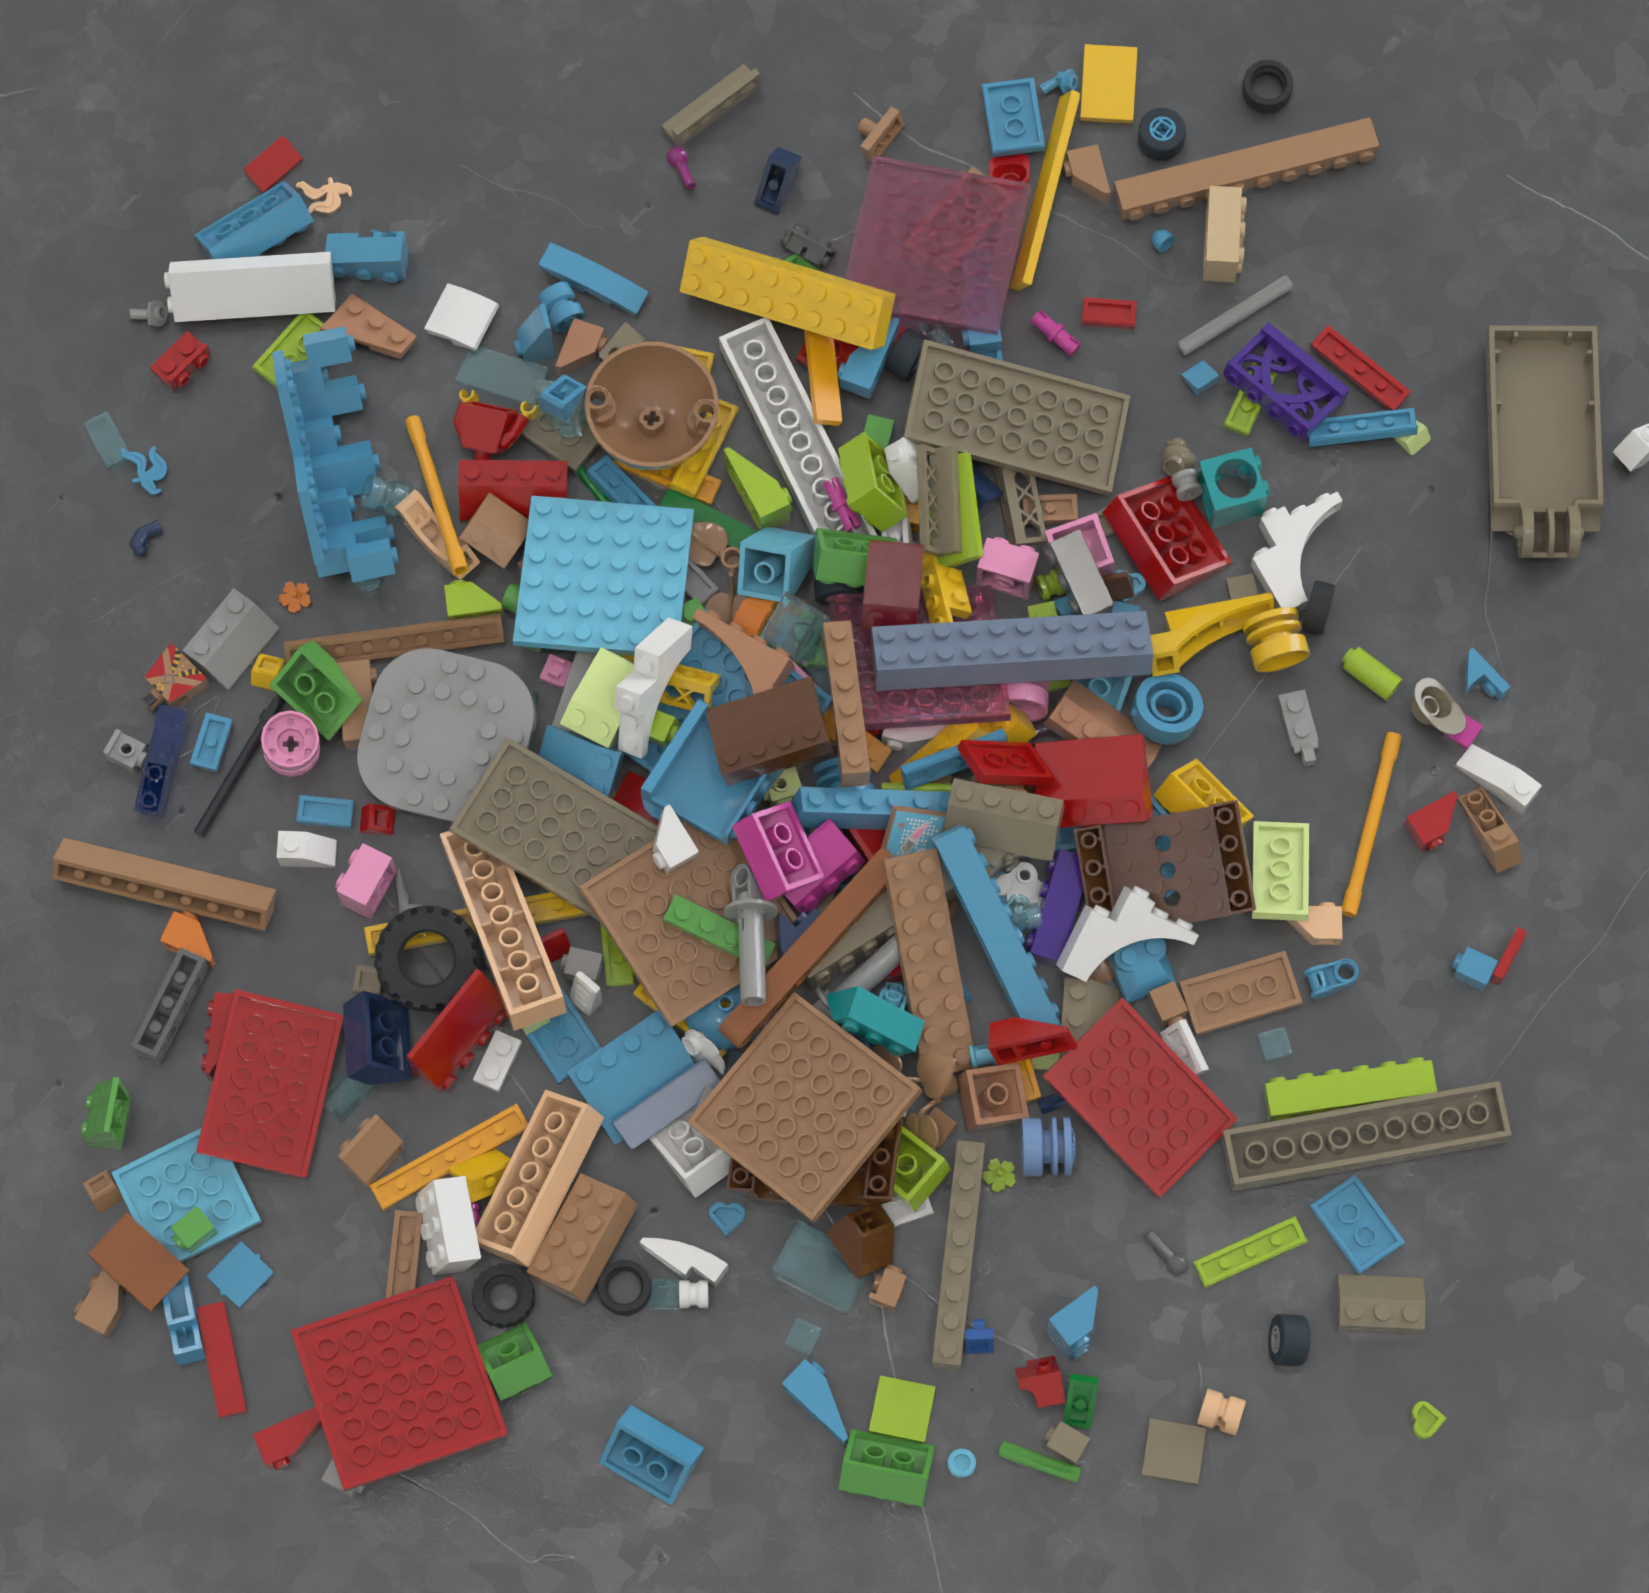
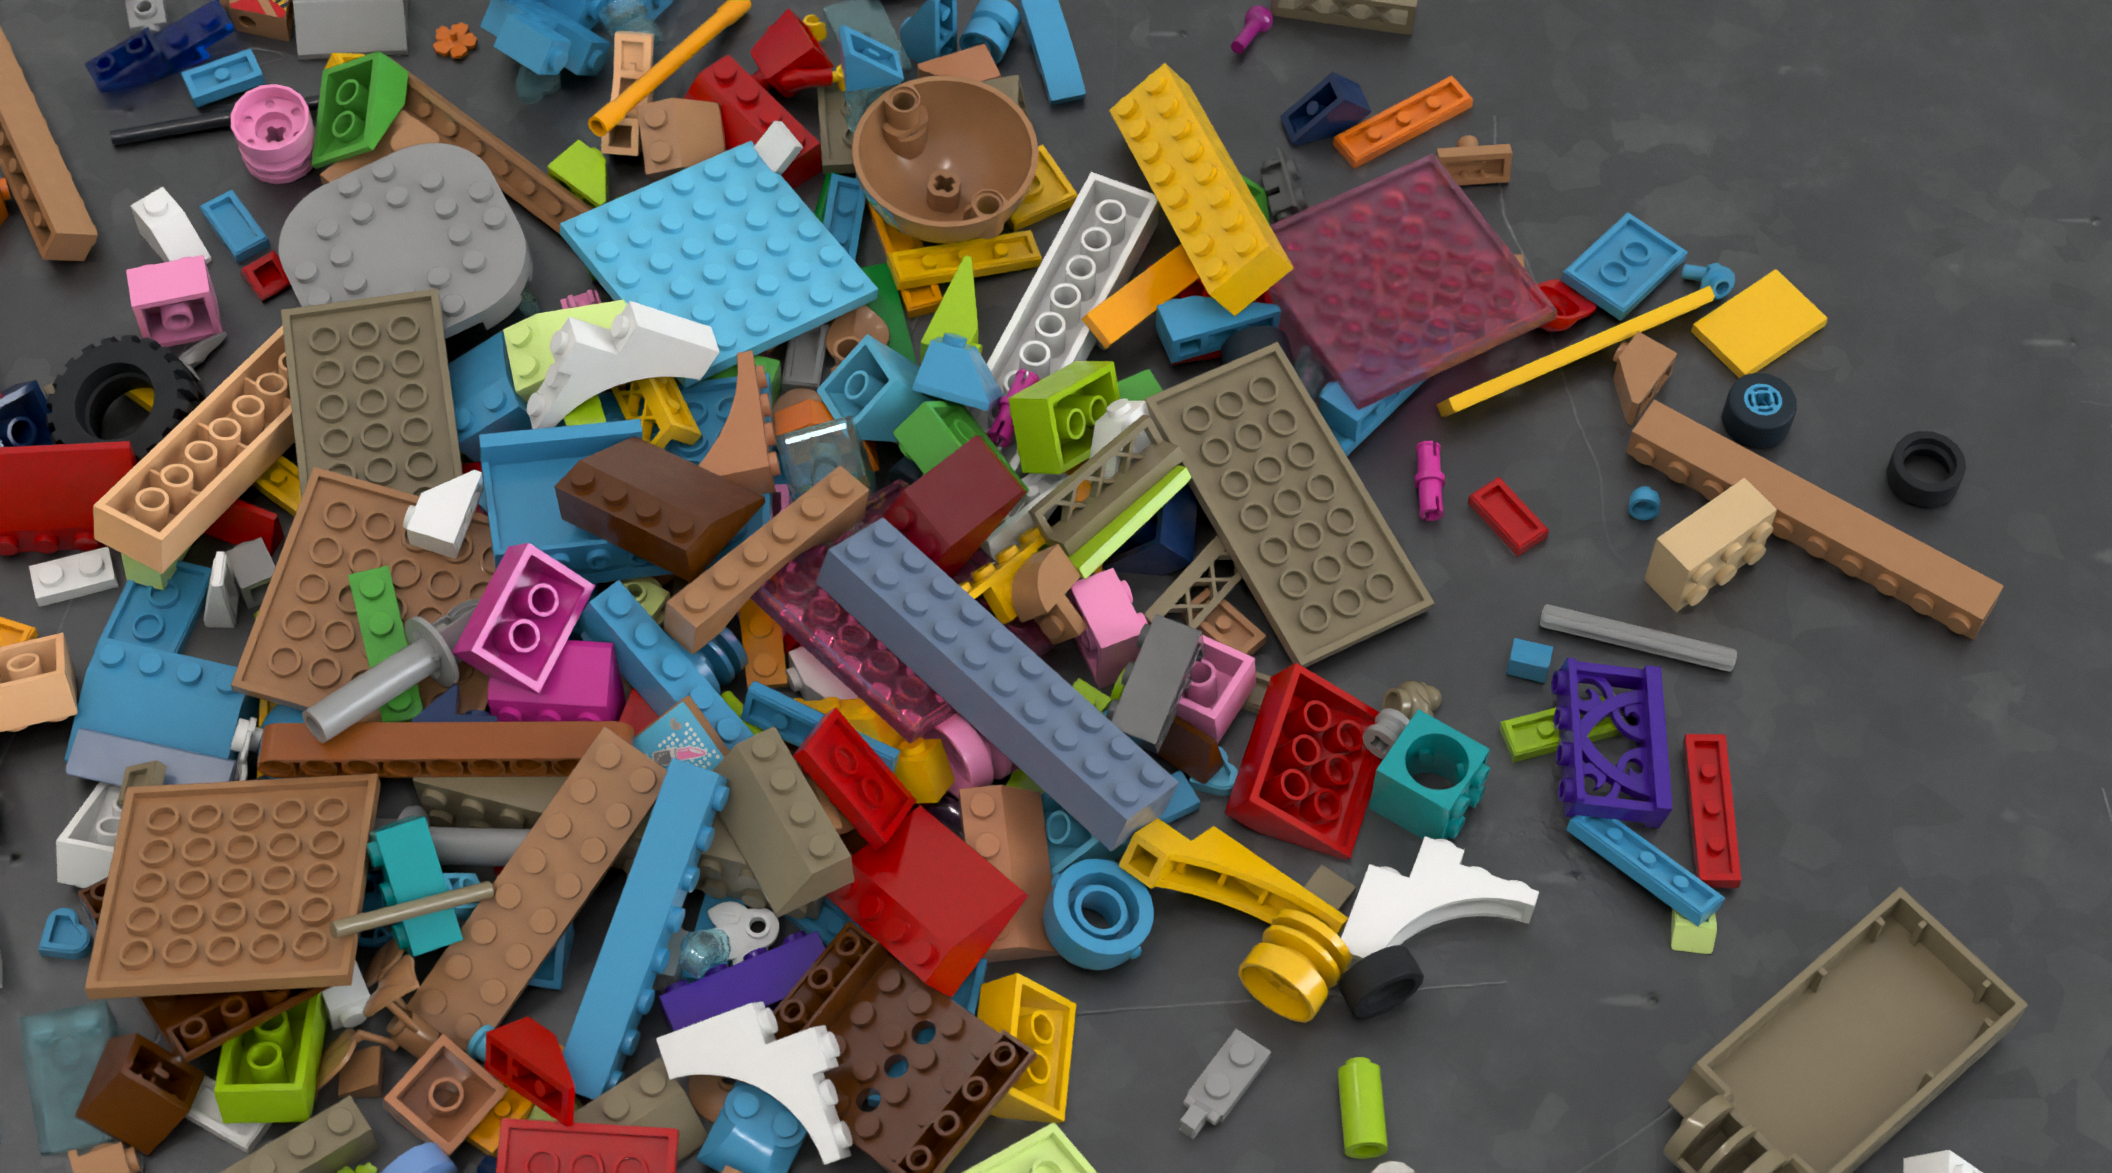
camera: 45 degrees right, 15 degrees down
none -> dark tan tile [118,760,167,807]
none -> dark tan bar [329,881,494,939]
none -> medium nougat tile [390,116,440,153]
none -> white tile [754,121,803,175]
none -> dark azure slope [912,333,1004,411]
none -> medium nougat brick [1011,544,1088,645]
none -> orange tile [1333,75,1473,169]

